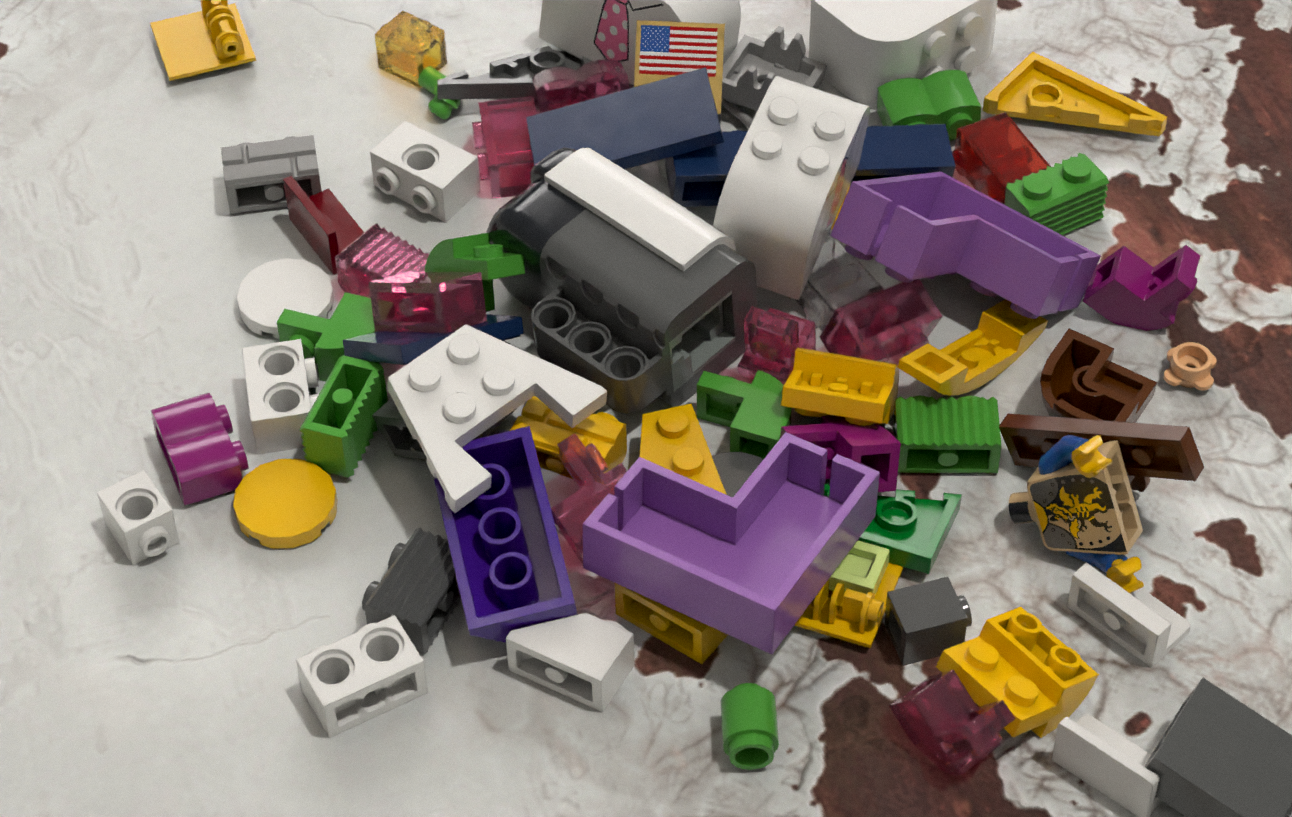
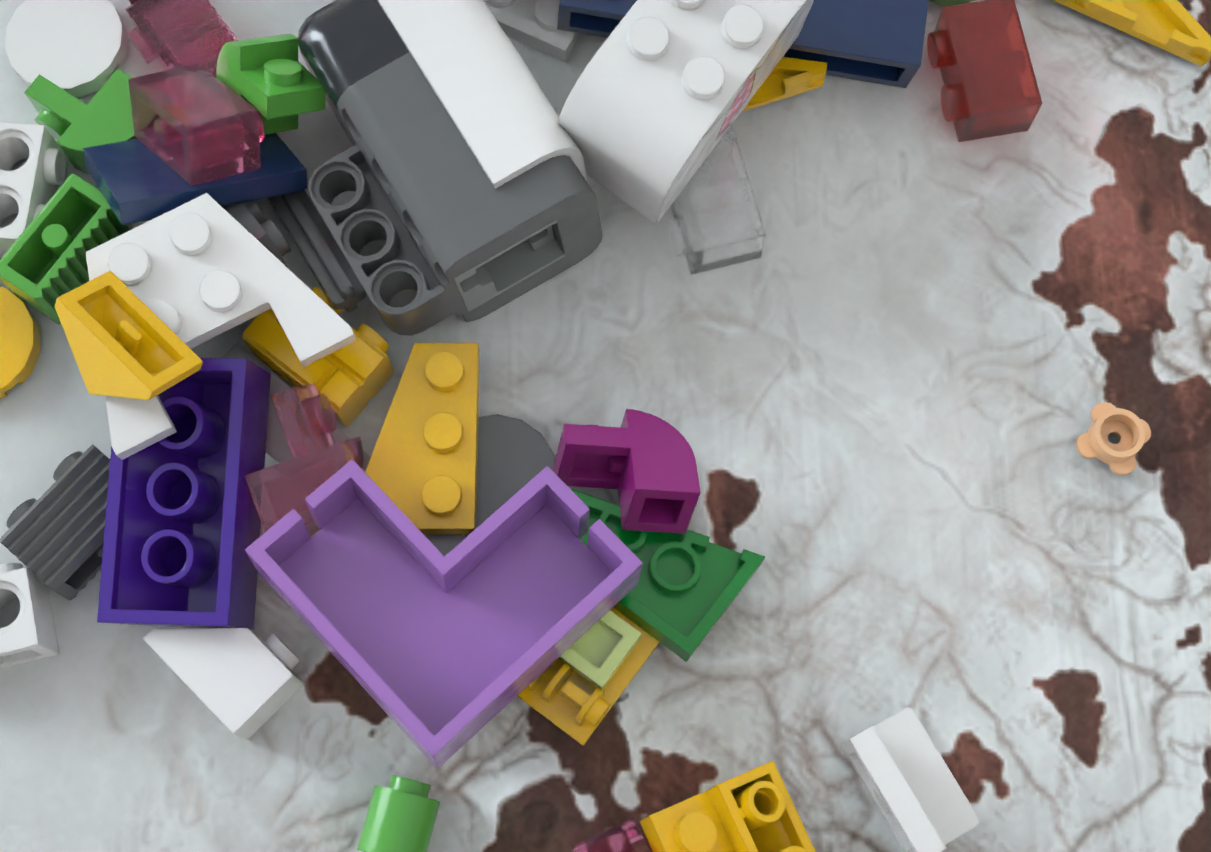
camera: 15 degrees right, 25 degrees up
bright green brick [697,370,792,459] -> none
clear pink brick [737,306,816,385] -> none
yellow brick [781,347,899,426] -> none
clear pink brick [819,279,943,363] -> none
medium lavender piece [830,172,1101,319] -> none
dark grey brick [884,577,972,666] -> none
bright green brick [893,395,1002,473] -> none
yellow slope [897,299,1048,396] -> none
reddish brown plate [998,413,1204,492] -> none
bright green brick [1004,153,1109,235] -> none
torso [1009,435,1144,593] -> none
reddish brown brick [1040,328,1157,423] -> none
magenta brick [1083,245,1200,331] -> none
none -> yellow slope [54,270,203,400]

